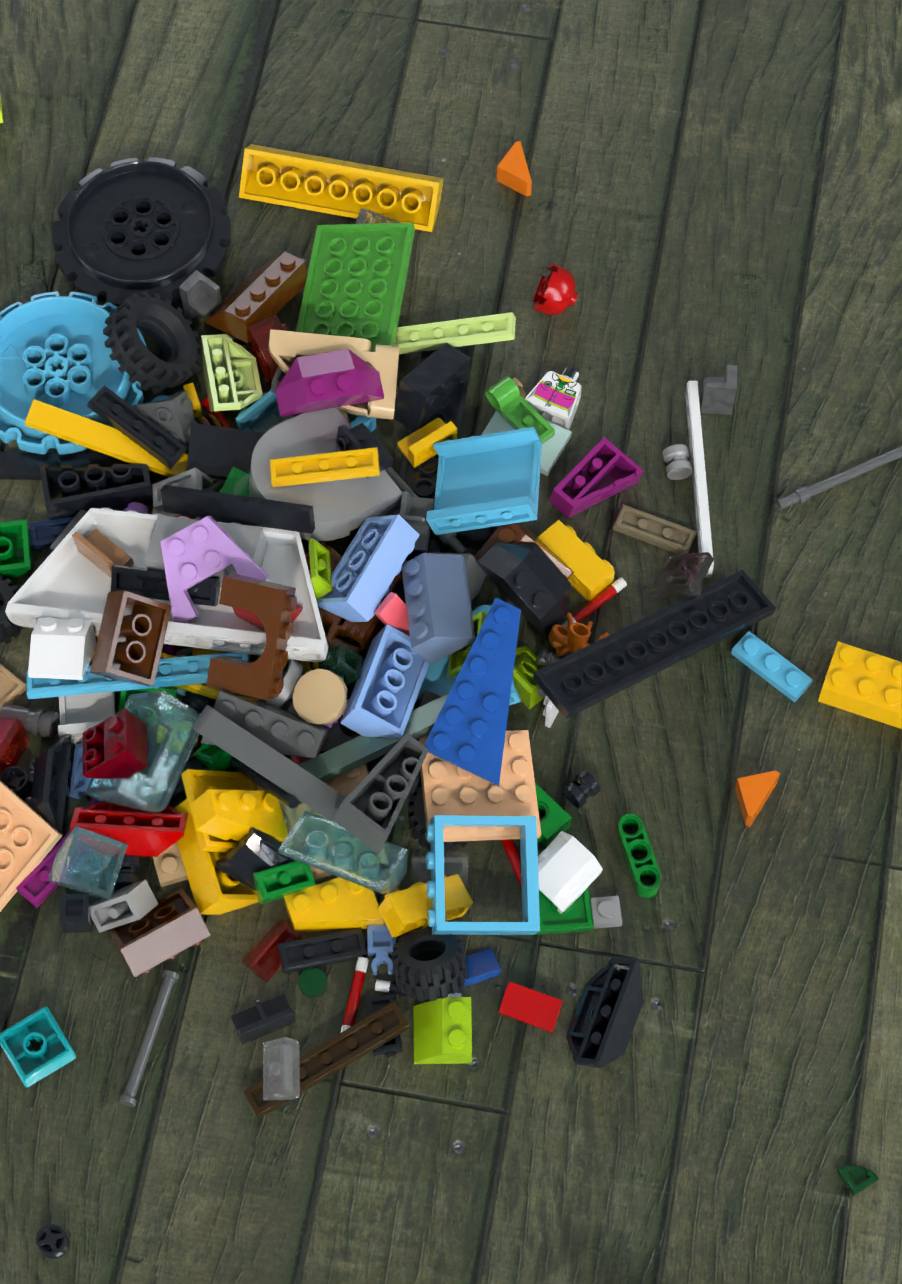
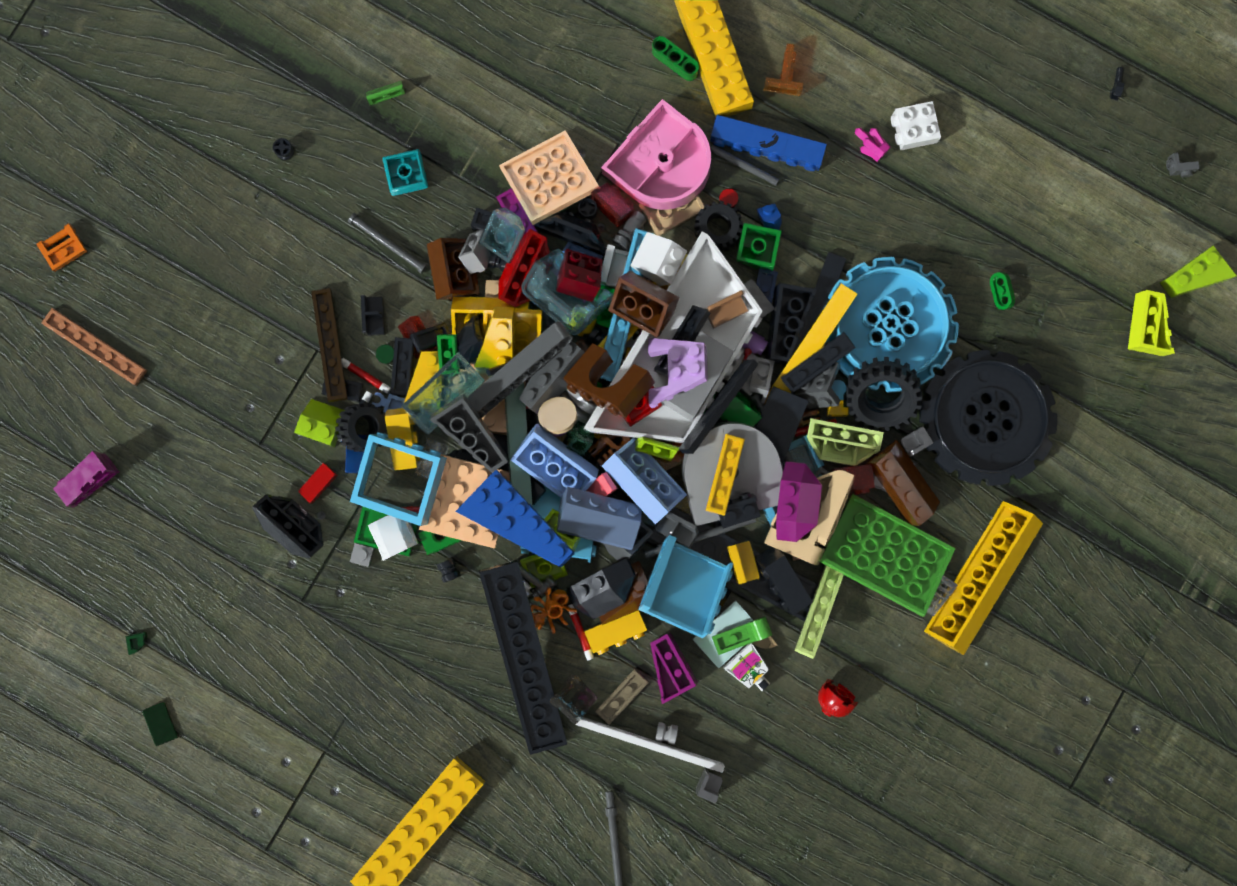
camera: 110 degrees right, 20 degrees up
clear slope [263,1037,300,1101] -> none
orange slope [497,141,532,196] -> none
green beam [616,814,661,898] -> none
medium azure plate [731,631,813,702] -> none
orange slope [735,771,780,827] -> none
none -> black tile [410,322,451,353]

